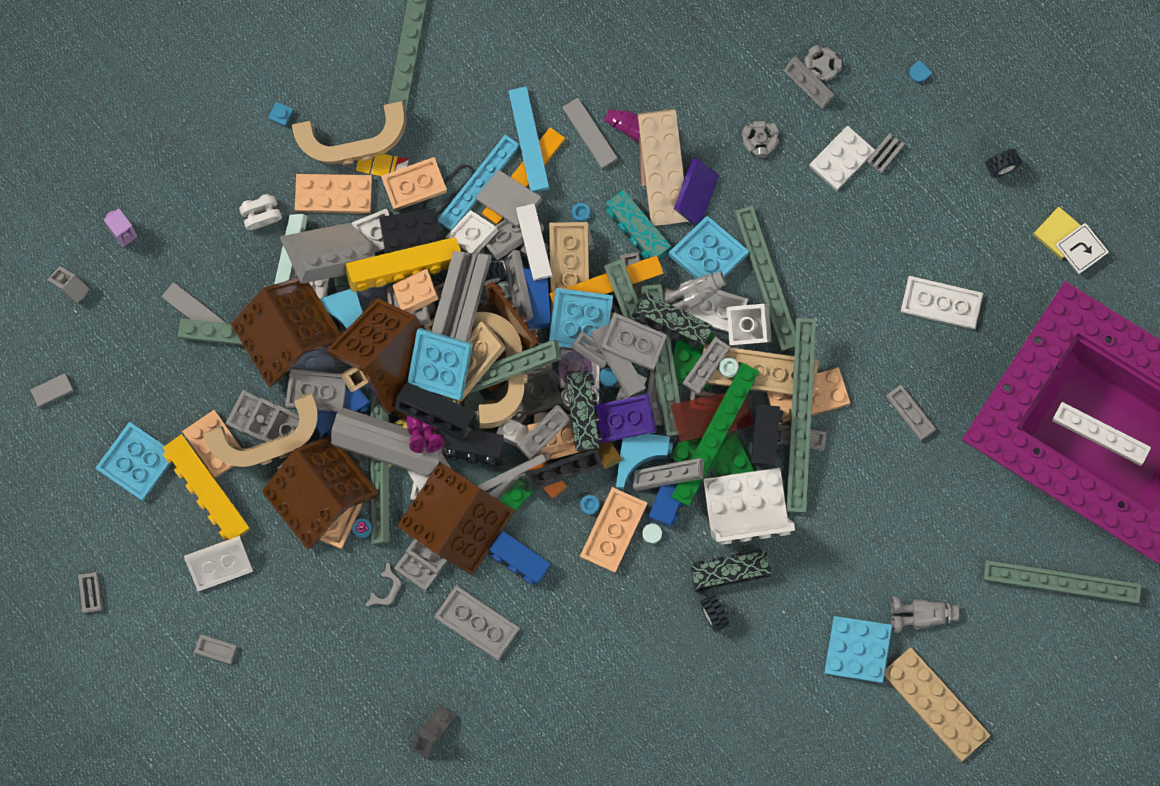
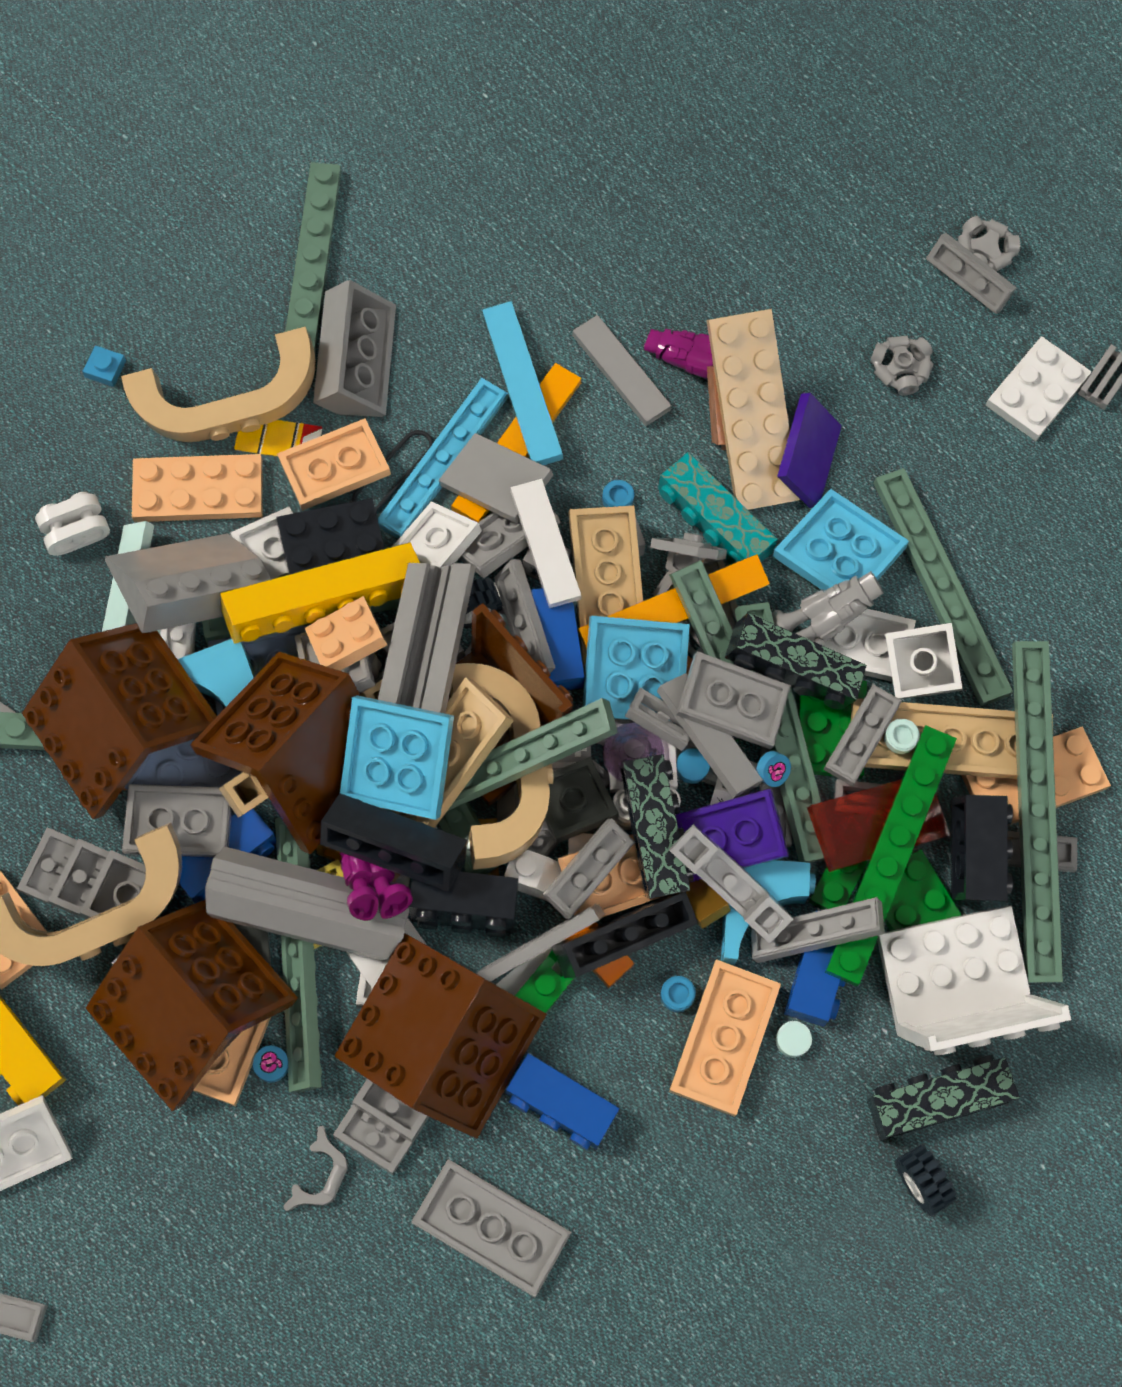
camera: 10 degrees left, 5 degrees down
none -> light grey slope [313,279,396,417]
none -> light grey piece [650,532,727,596]
none -> light grey slope [669,824,794,944]
none -> dark azure tile [756,751,791,787]

